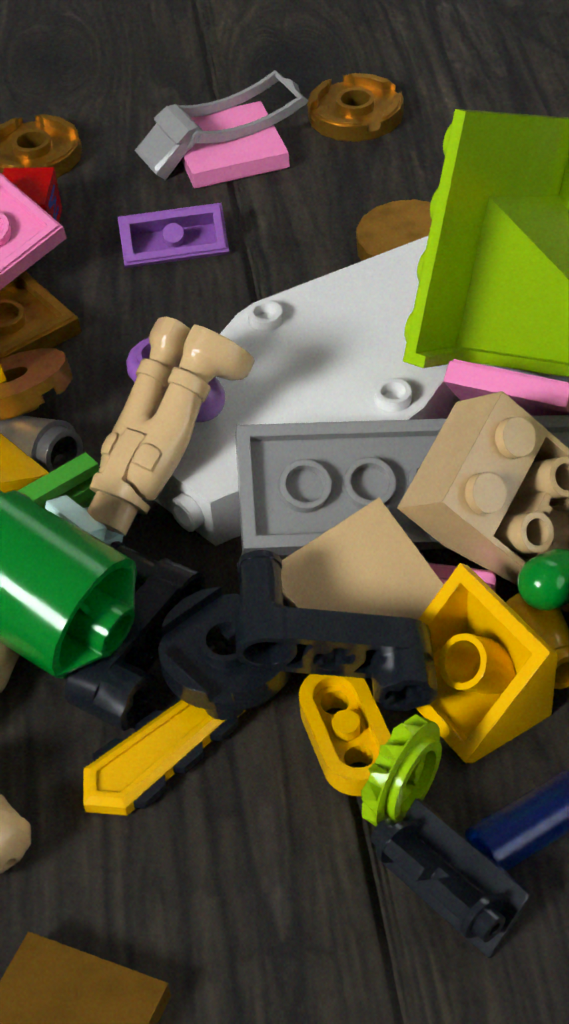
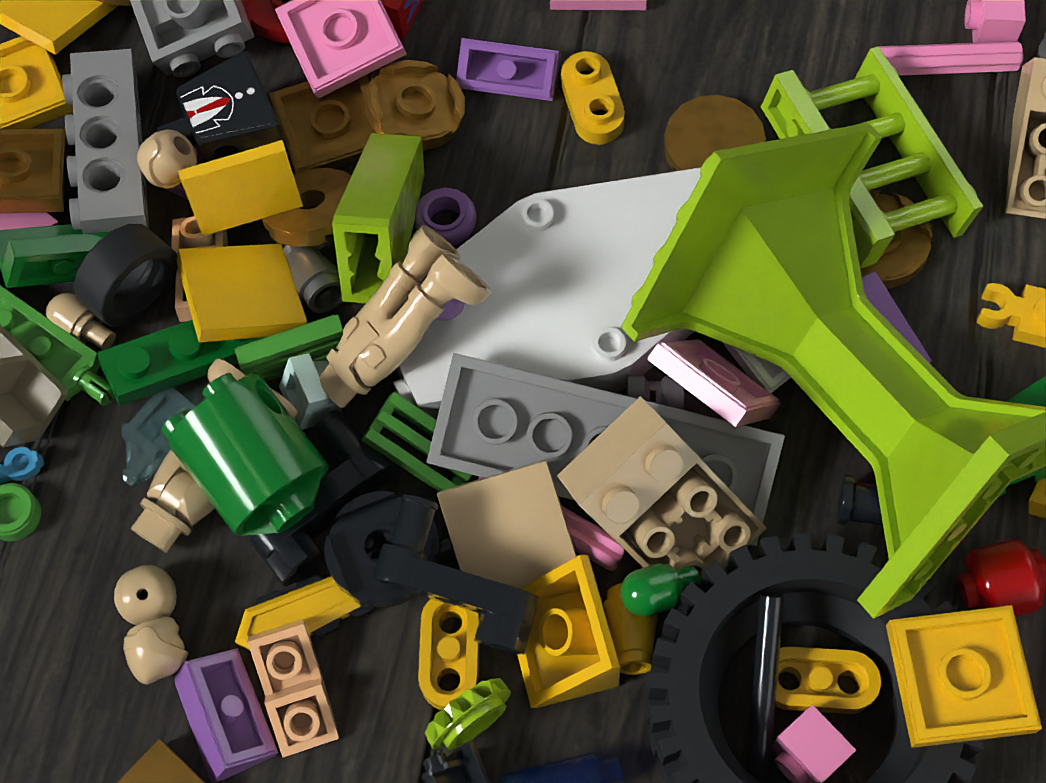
camera: 20 degrees right, 20 degrees up
none -> medium lavender slope [174,648,278,783]
none -> light nougat slope [247,619,339,757]
none -> lime slope [332,133,425,303]
none -> bright green tile [361,391,472,492]
none -> pearl gold tile [365,60,465,151]
none -> yellow plate [561,51,625,145]

